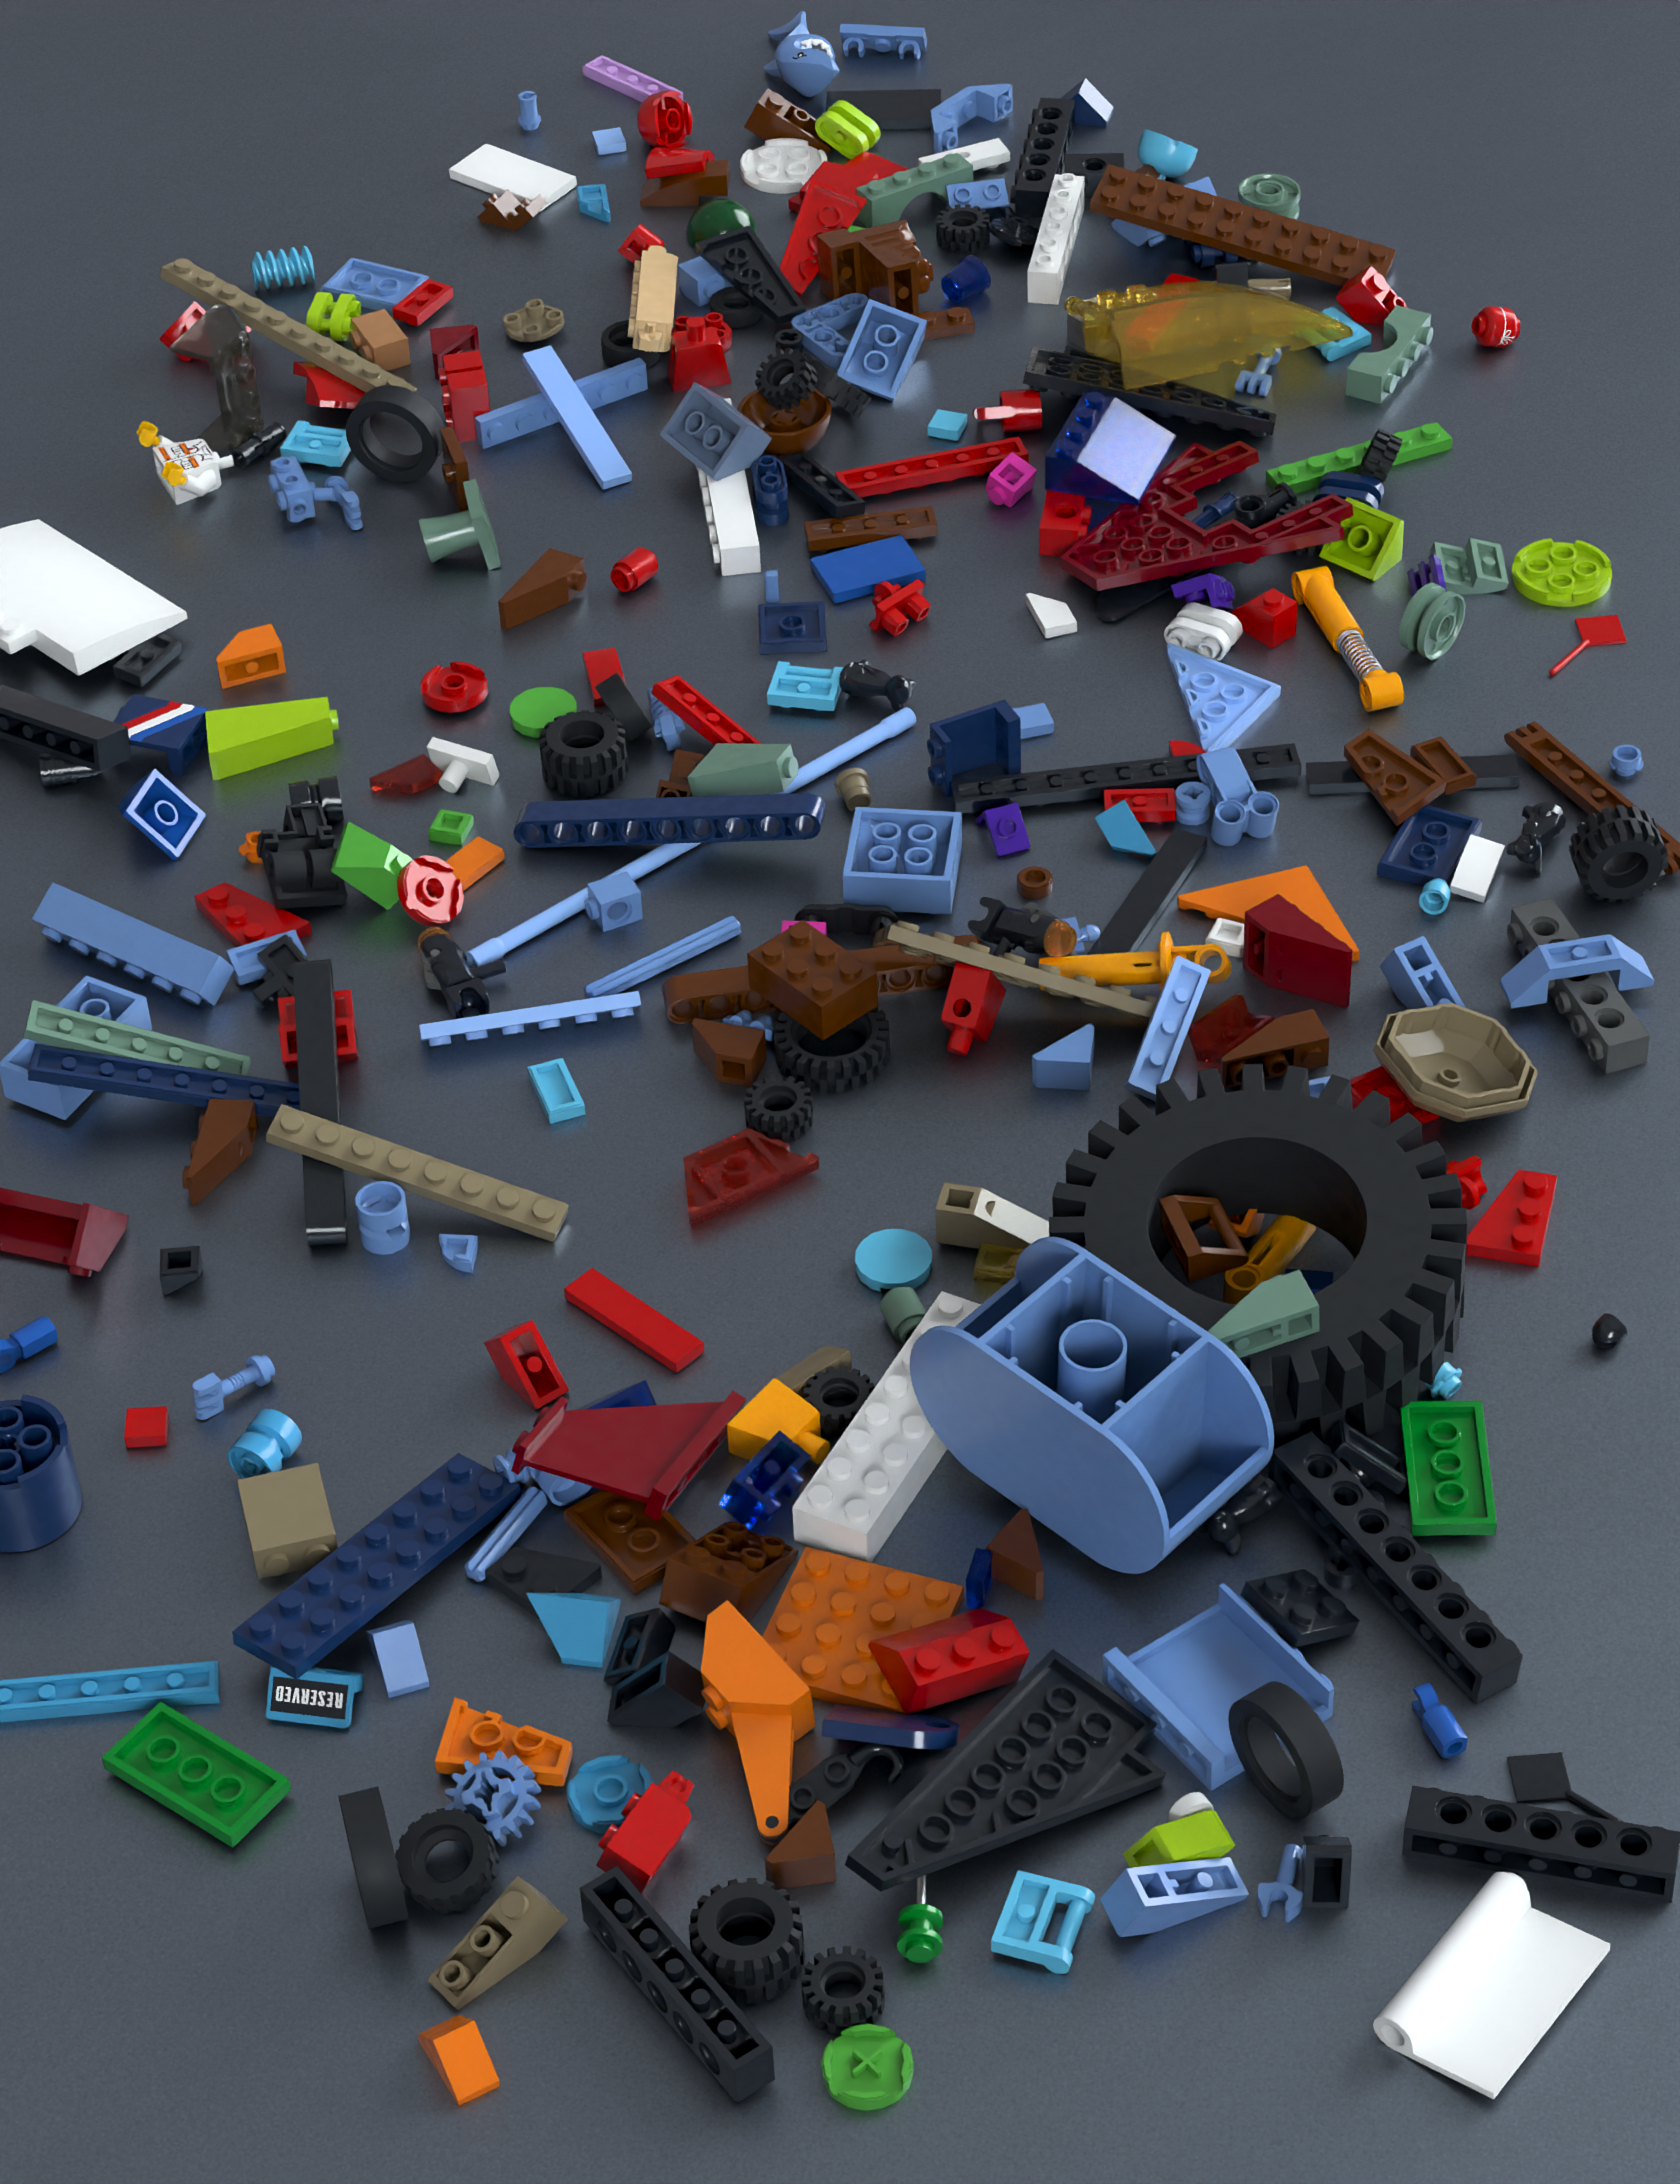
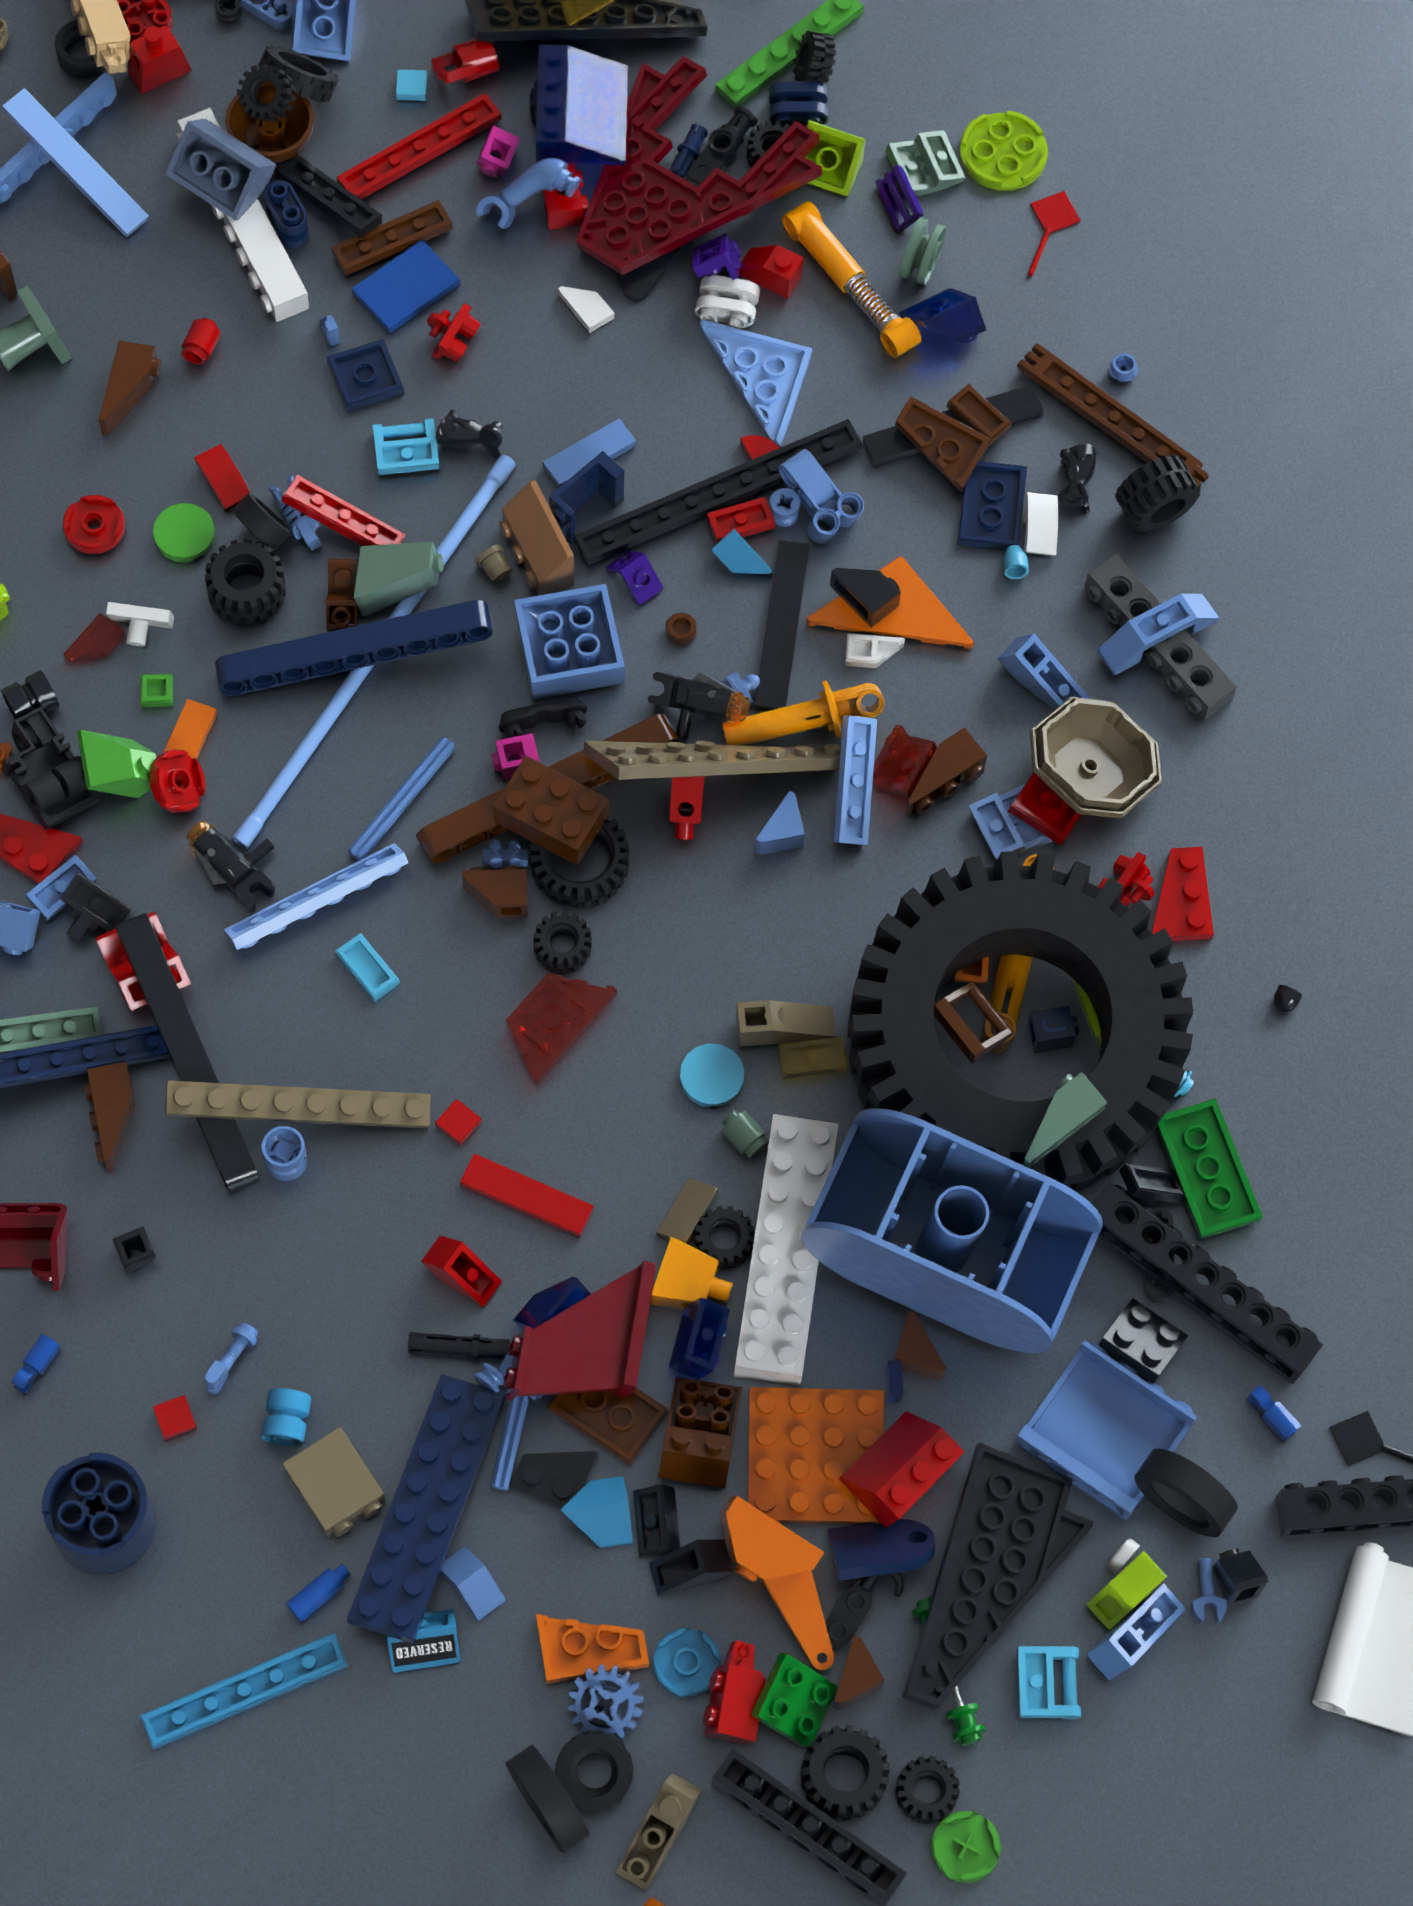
camera: 25 degrees left, 25 degrees up
green plate [101,1701,291,1848] -> none
medium blue tile [439,1234,479,1273] -> none
medium blue brick [584,871,643,932] -> none
dark red slope [1243,894,1352,1008] -> none
none -> blue cylinder [285,1564,351,1622]
none -> black pin [408,1332,511,1361]
none -> red tile [435,1098,482,1146]
none -> medium blue piece [476,158,581,229]
none -> medium nougat slope [499,480,574,595]
none -> green plate [751,1653,838,1749]
none -> black slope [830,568,901,628]
none -> clear blue slope [899,288,986,343]

